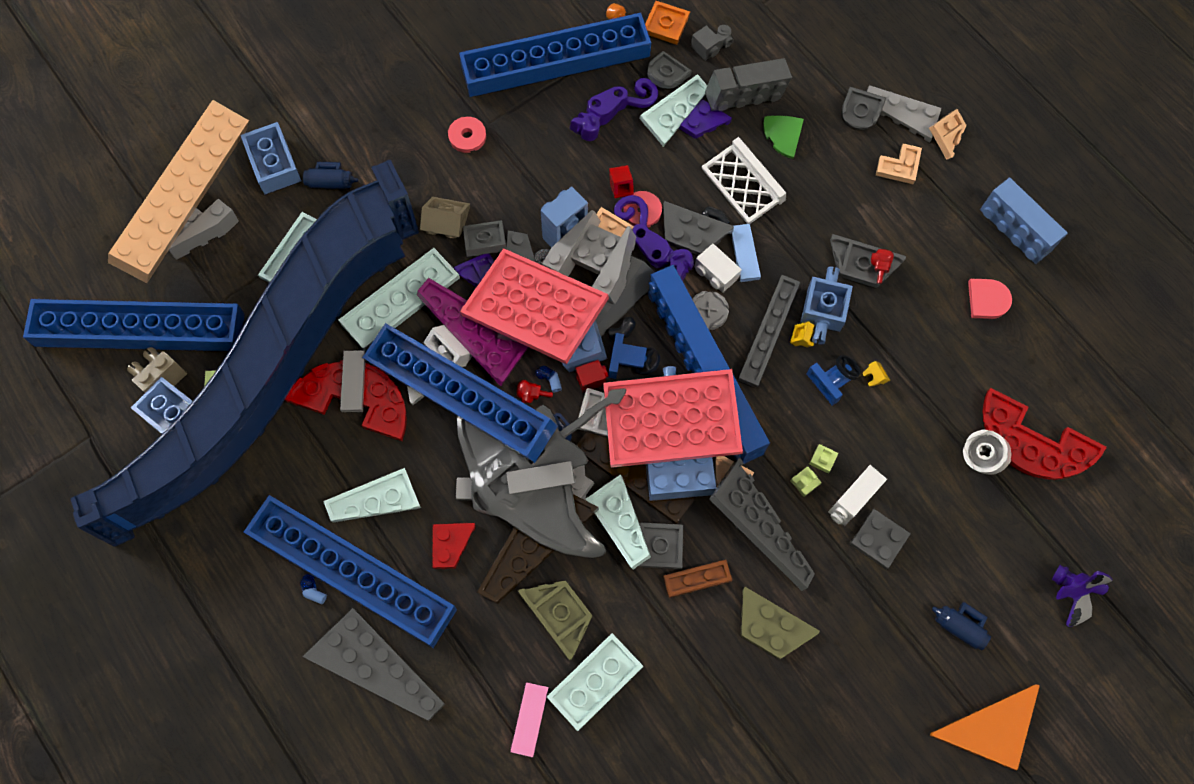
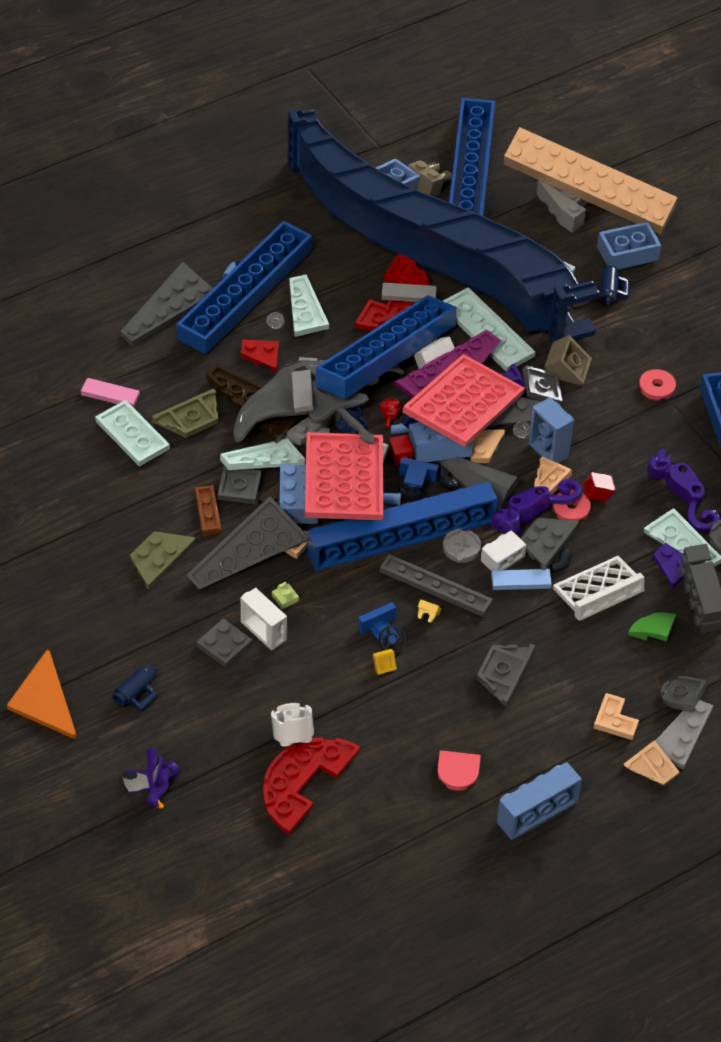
camera: 95 degrees right, 20 degrees down
light grey wedge [542,210,636,304] -> none
medium blue brick [801,266,853,344] -> none
yellowish green tile [809,444,838,473] -> none
red piece [871,249,894,284] -> none
none -> clear plate [266,312,285,329]

